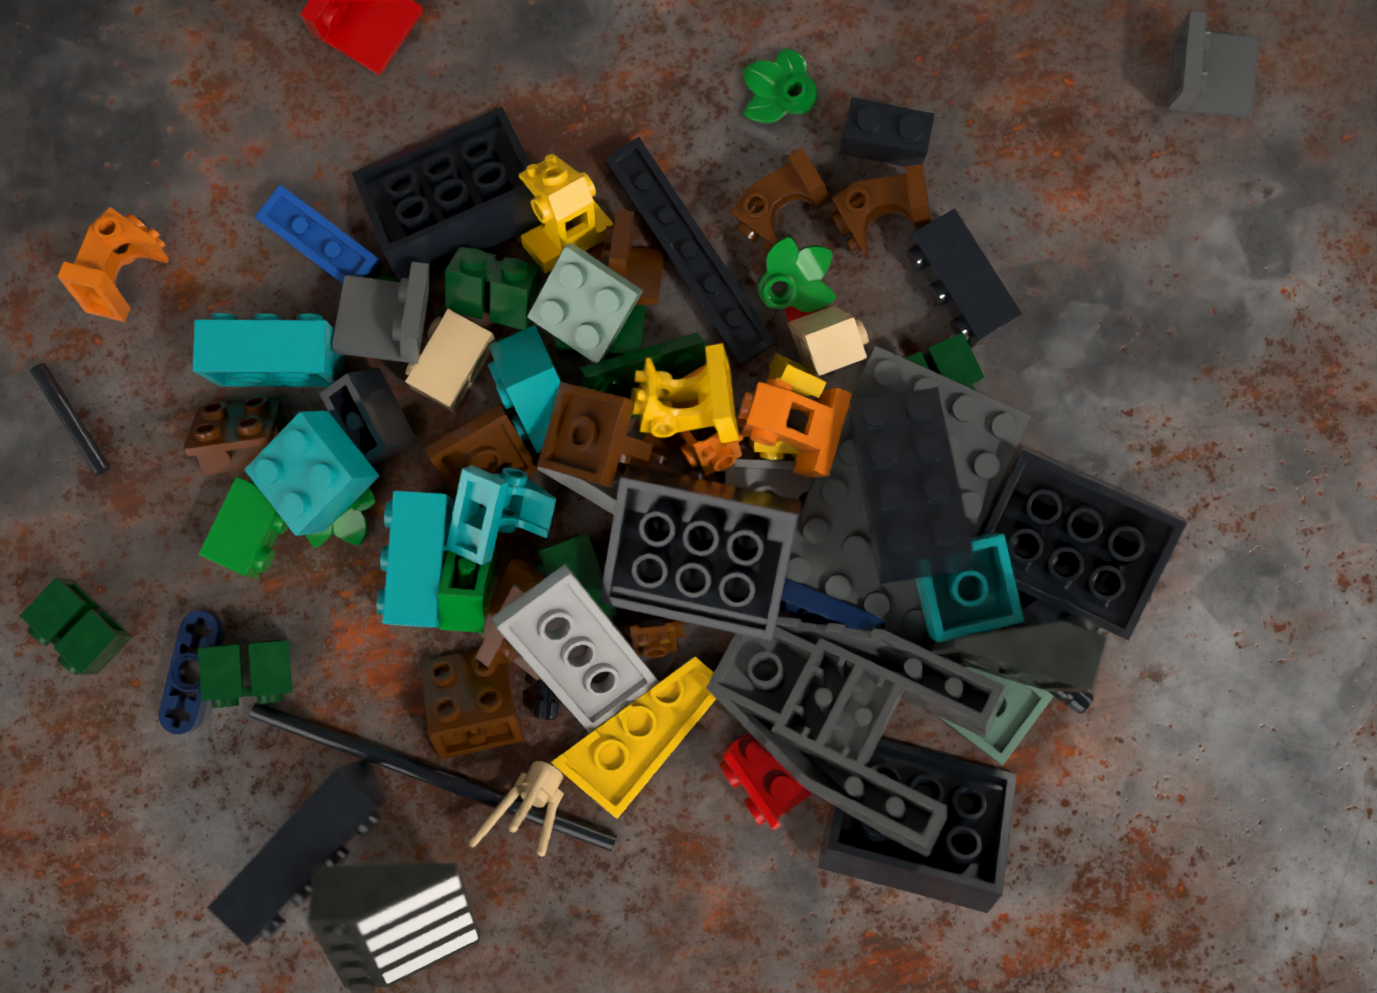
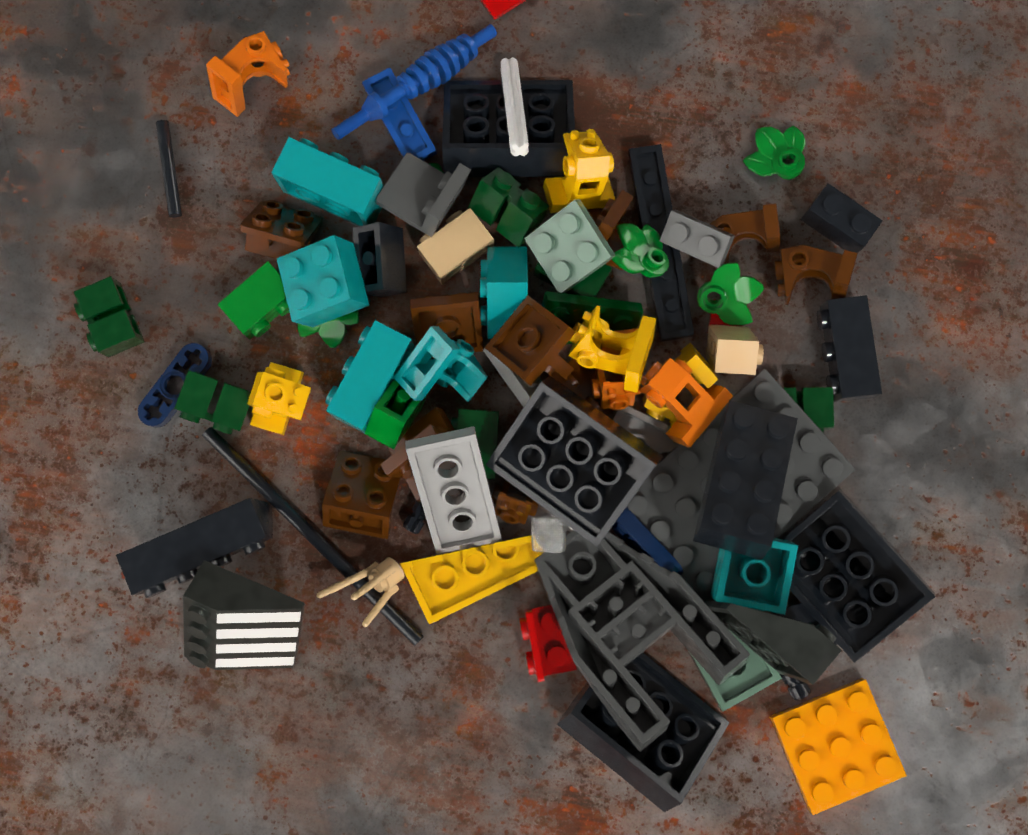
camera: 20 degrees right, 0 degrees up
none -> yellow tile [247,362,311,435]
none -> blue piece [331,24,497,140]
none -> white axle [500,57,529,157]
none -> clear bracket [531,512,572,553]
none -> green plate [611,223,669,278]
none -> plate [660,209,735,268]
none -> light orange plate [770,678,907,815]

